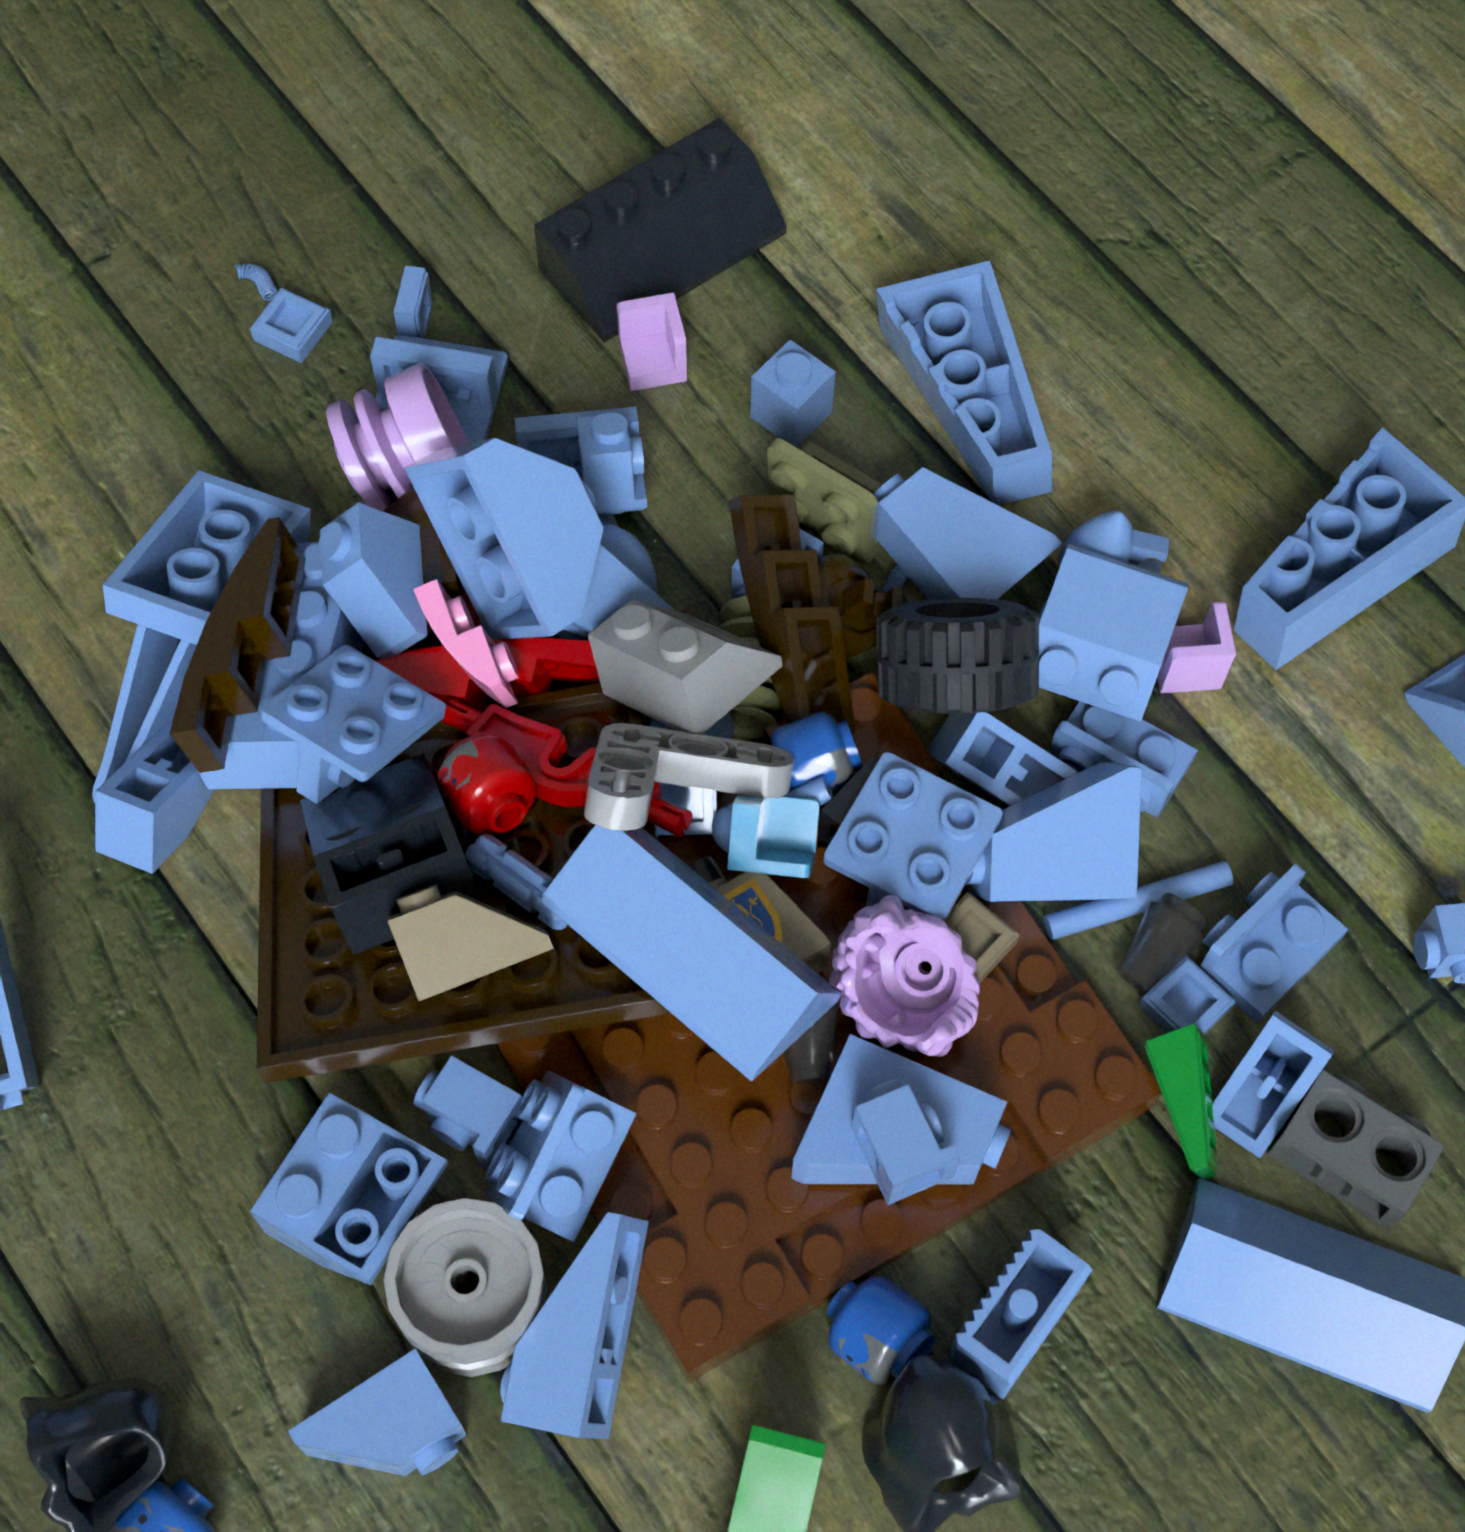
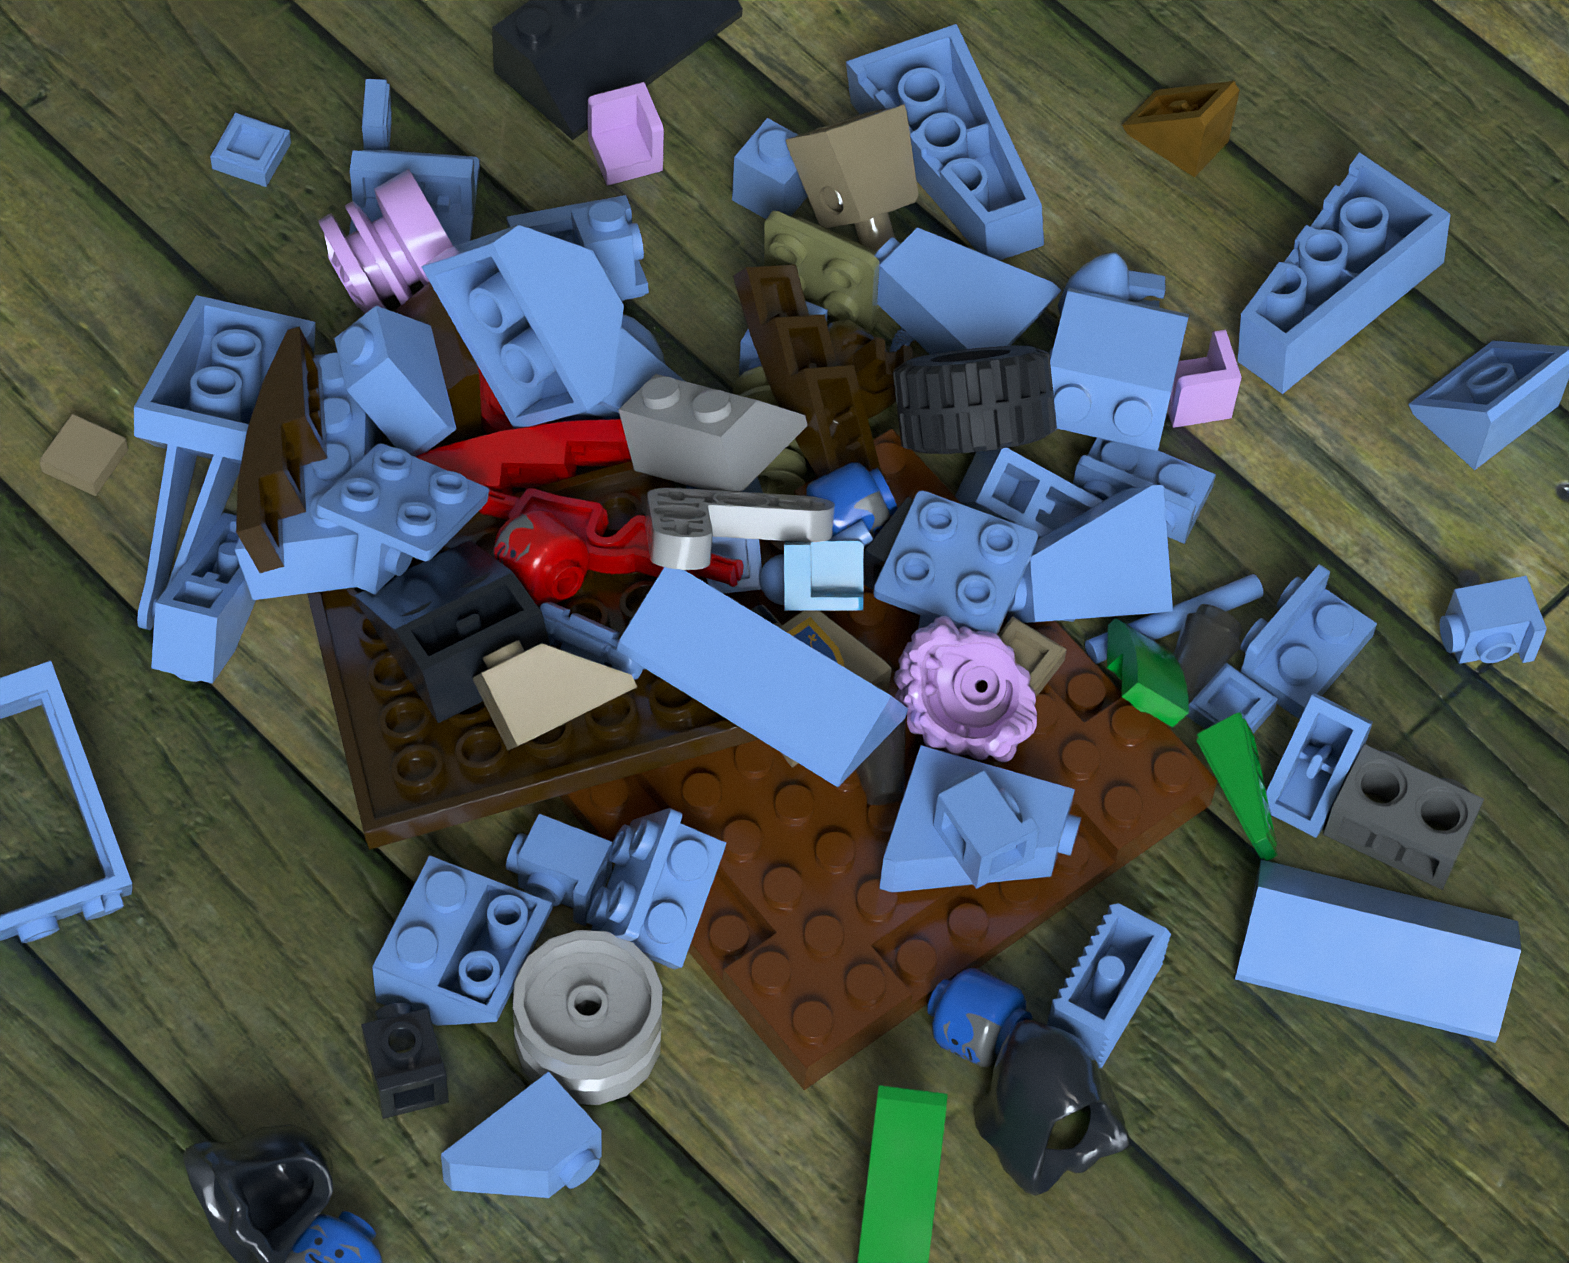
camera: 10 degrees left, 5 degrees down
medium blue leg [234,263,277,301] -> none
bright pink slope [413,579,519,708] -> none
medium blue slope [500,1212,649,1439] -> none
none -> dark tan tile [39,414,128,496]
none -> black brick [361,1003,449,1119]
none -> dark tan torso [786,104,919,251]
none -> green slope [1107,618,1189,728]
none -> pearl gold slope [1122,81,1240,178]

